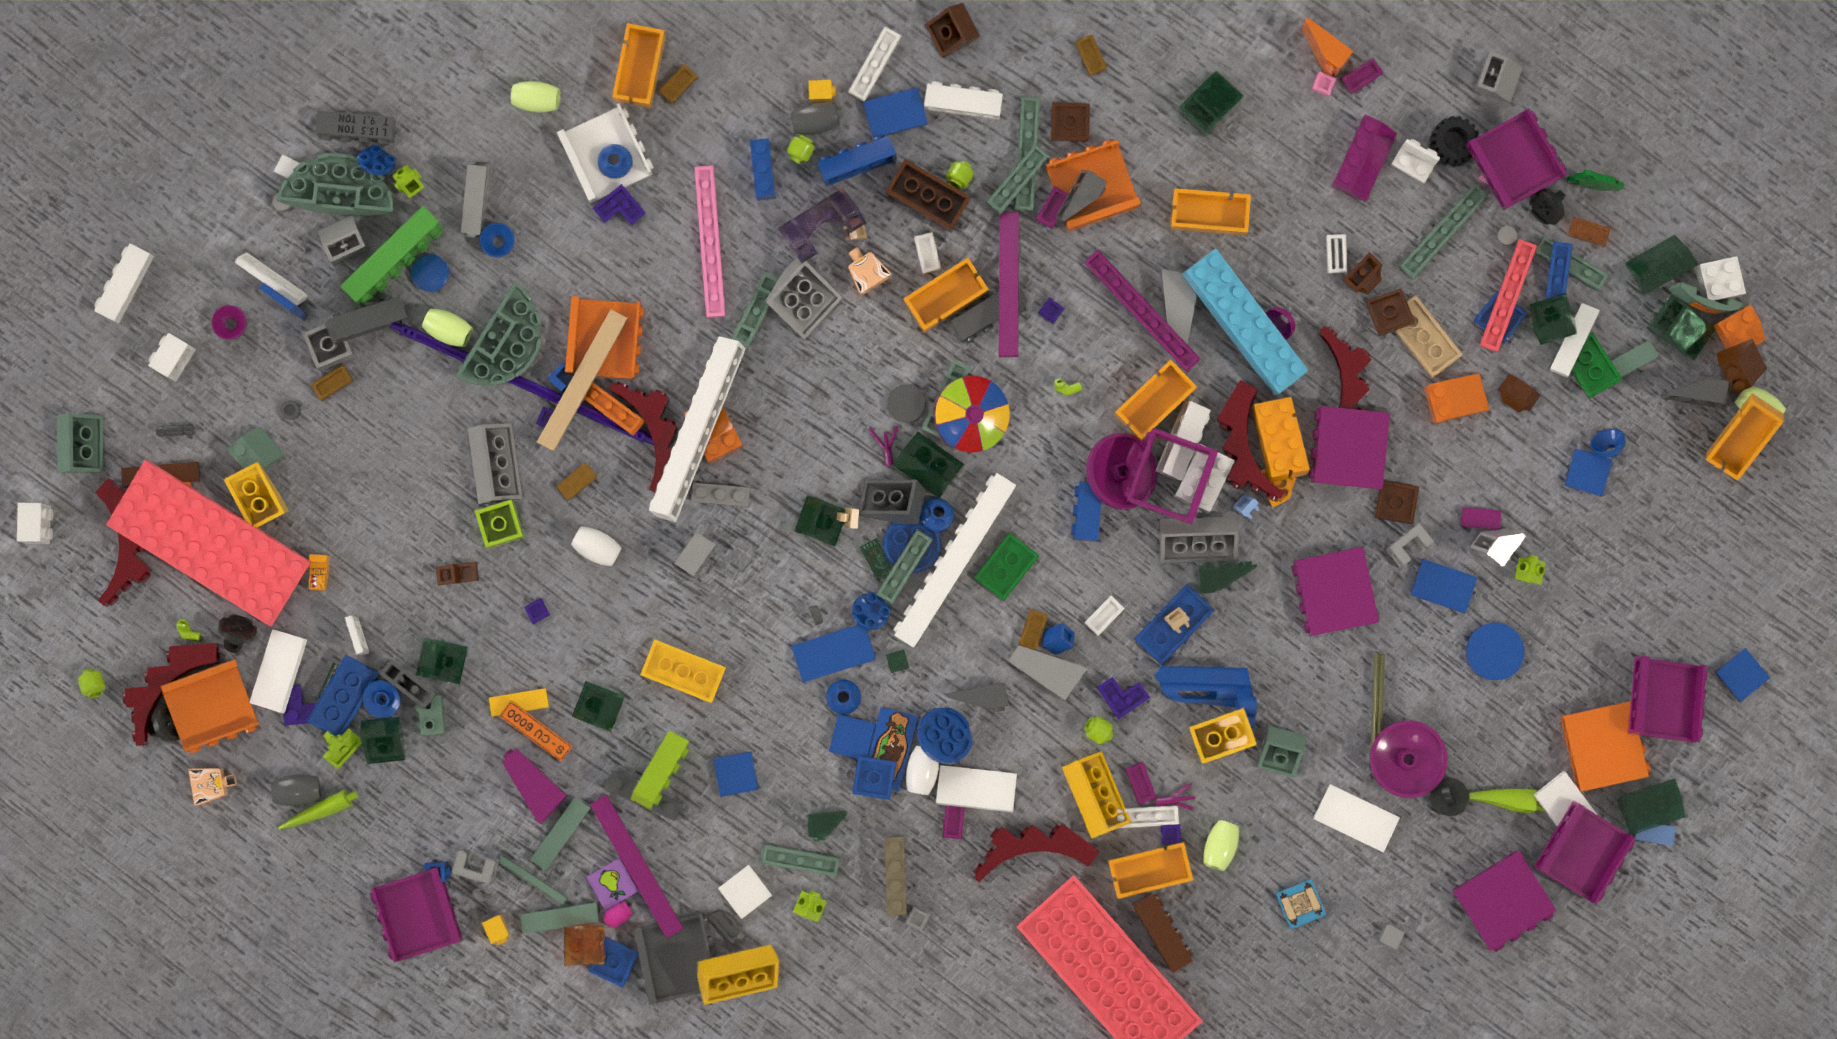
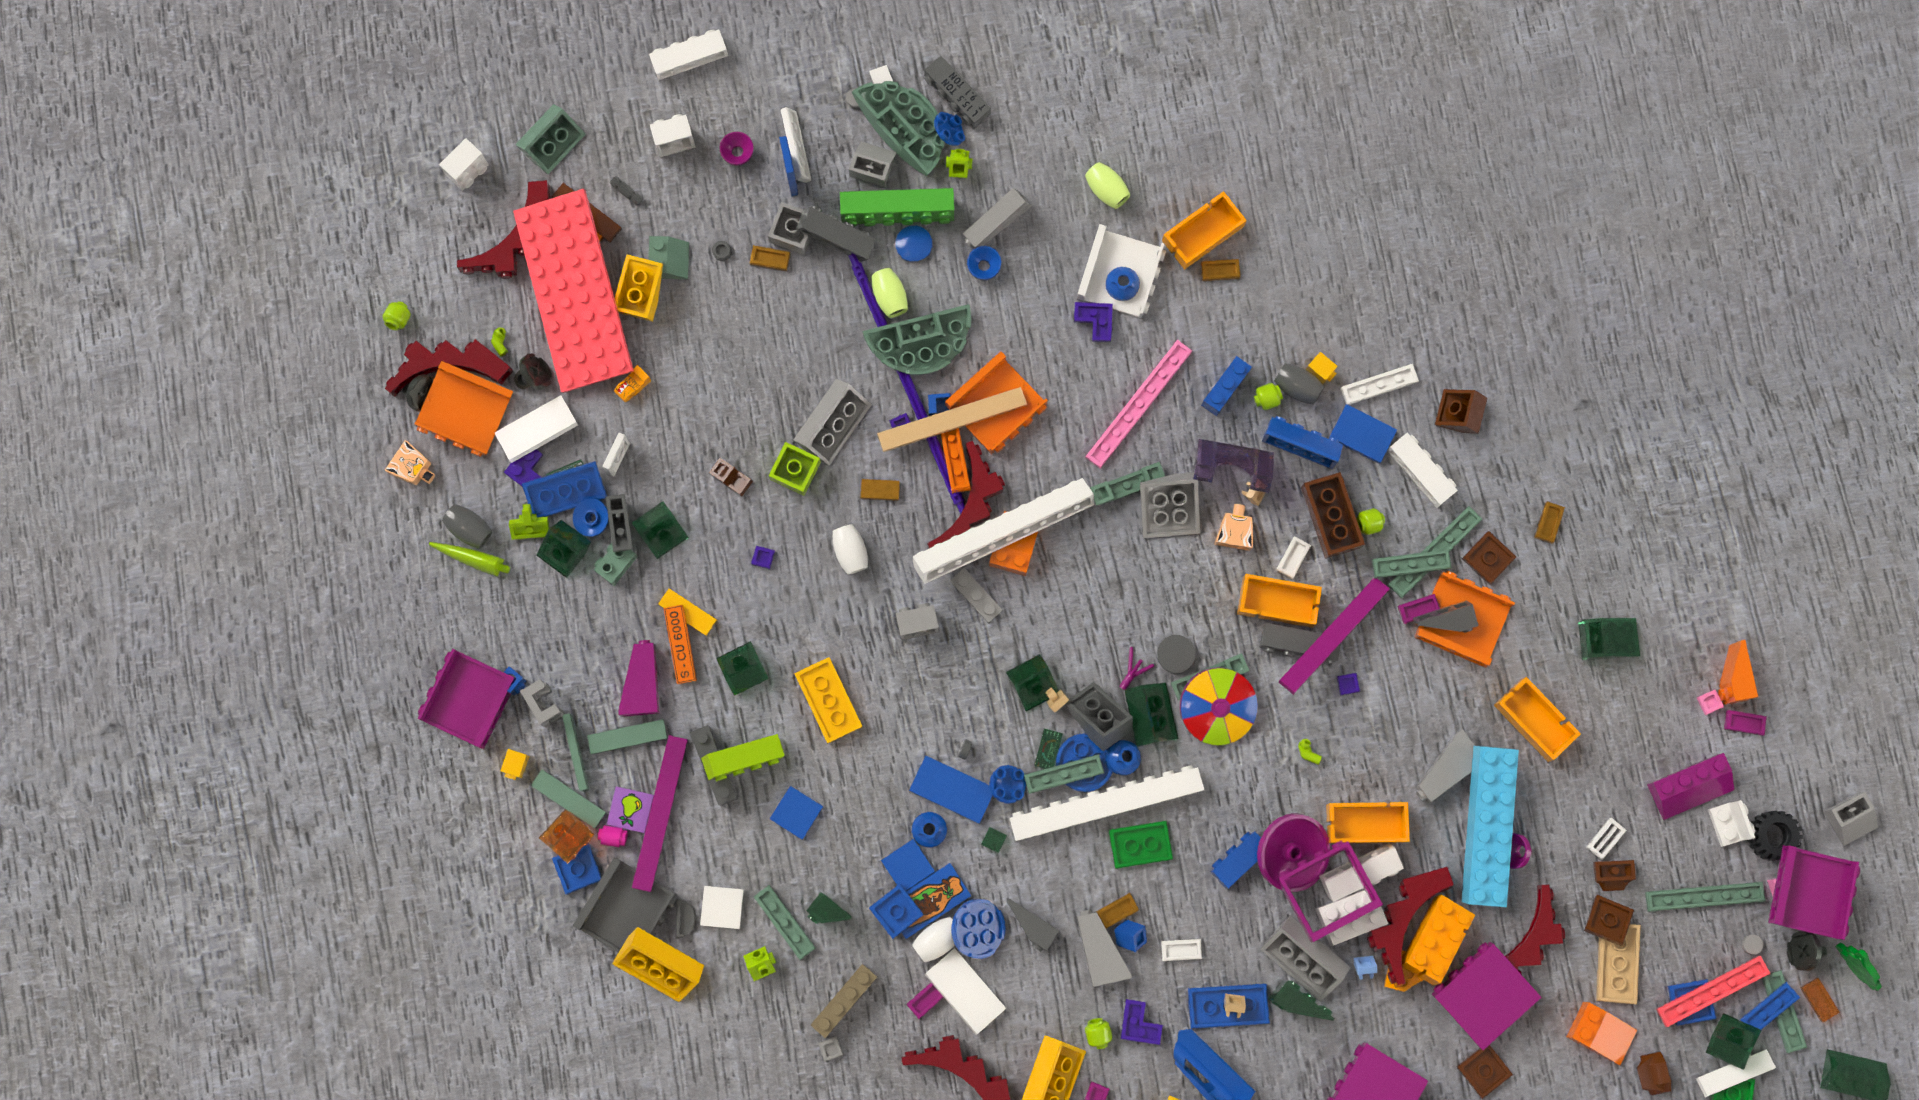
camera: 40 degrees right, 5 degrees down
magenta tile [1084,250,1201,373] -> none

